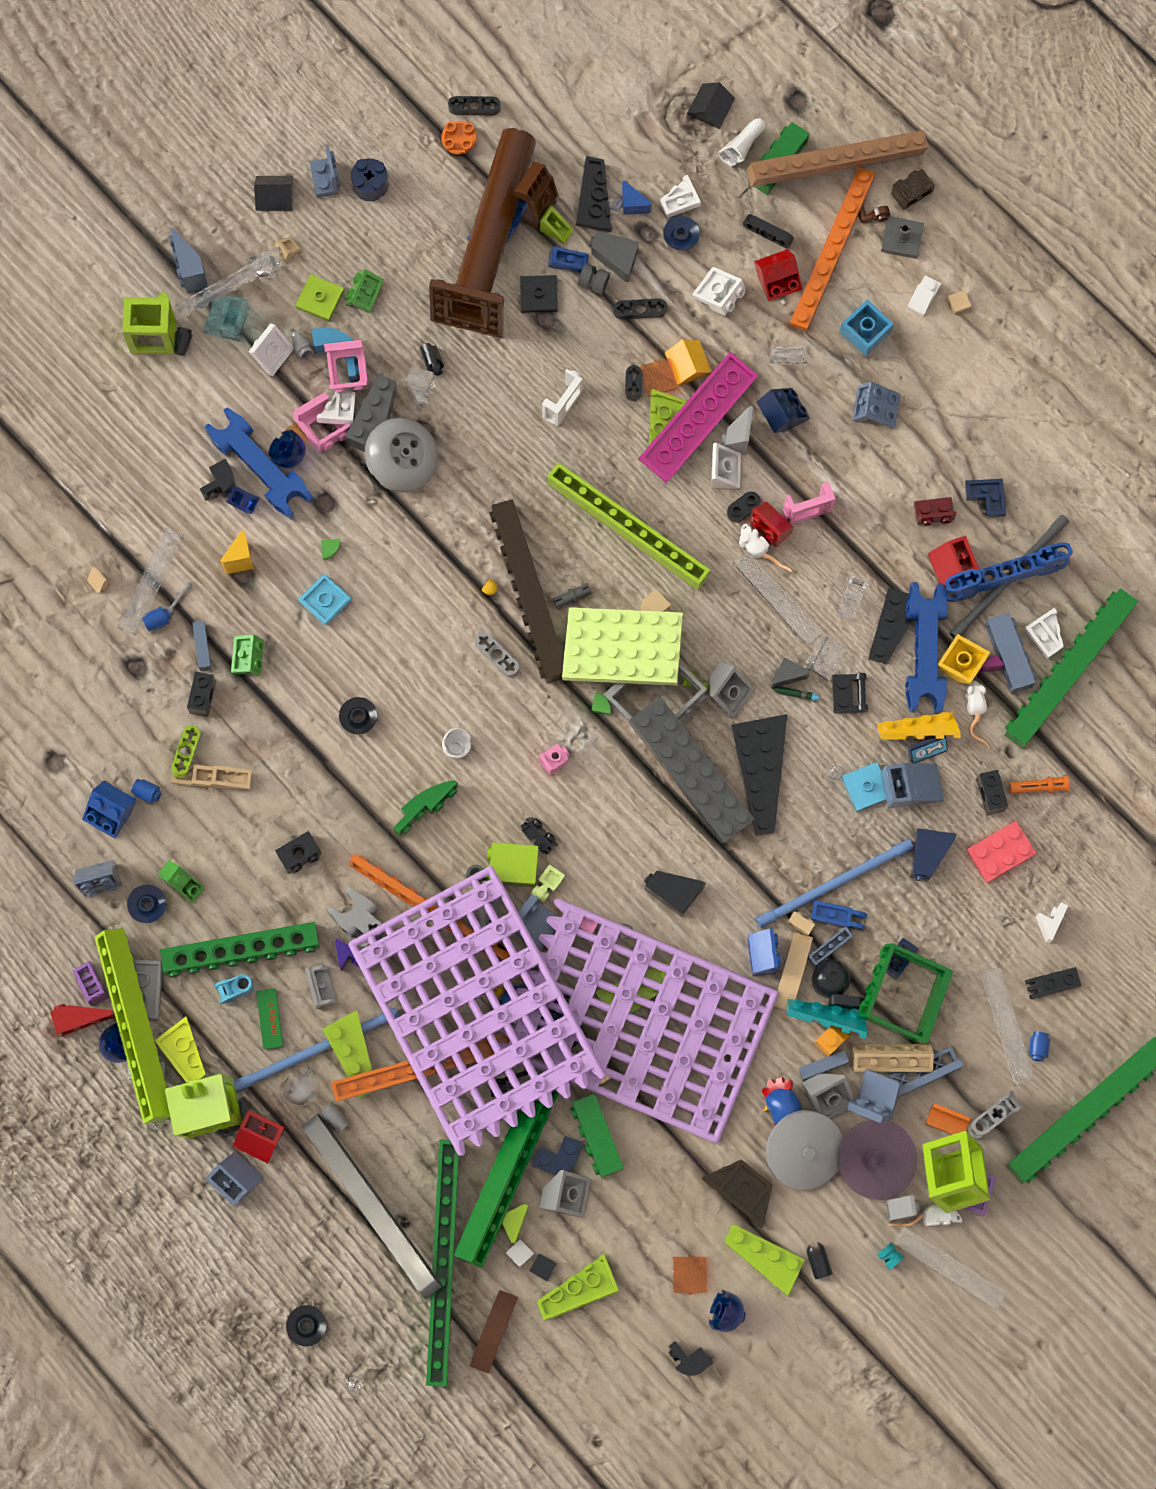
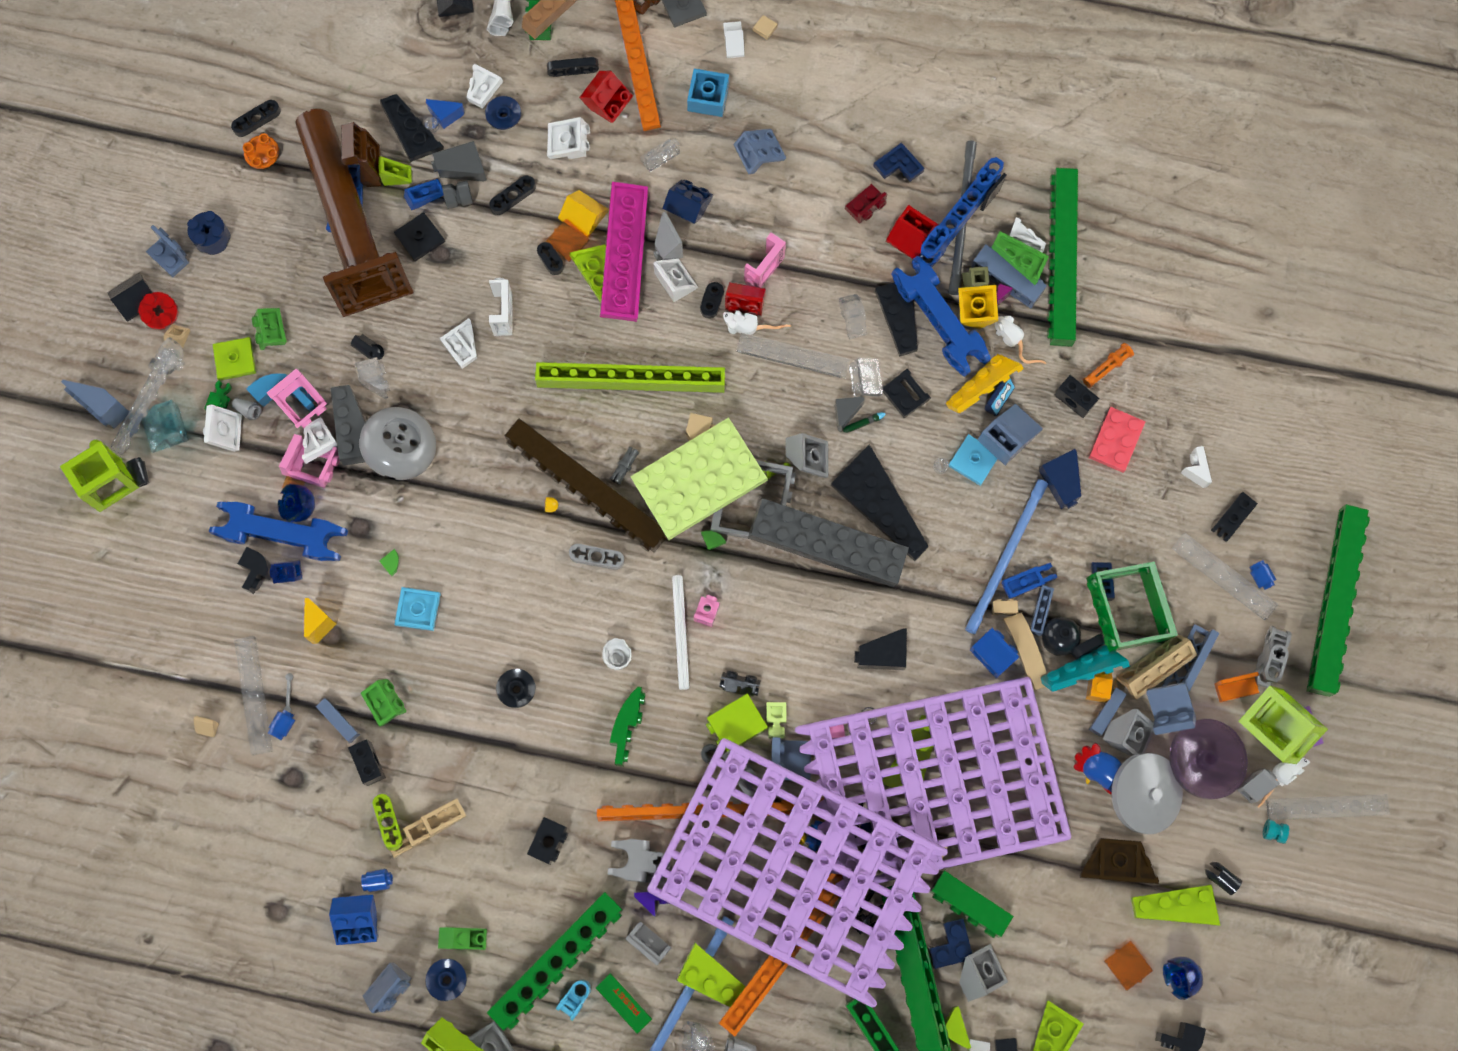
camera: 35 degrees left, 0 degrees up
none -> red plate [139,292,179,330]
none -> green plate [204,380,232,410]
none -> white wing [439,318,477,369]
none -> white axle [672,575,689,690]
none -> olive brick [962,267,989,288]
none -> black piece [980,173,1007,211]
none -> bright green wing [991,231,1049,285]

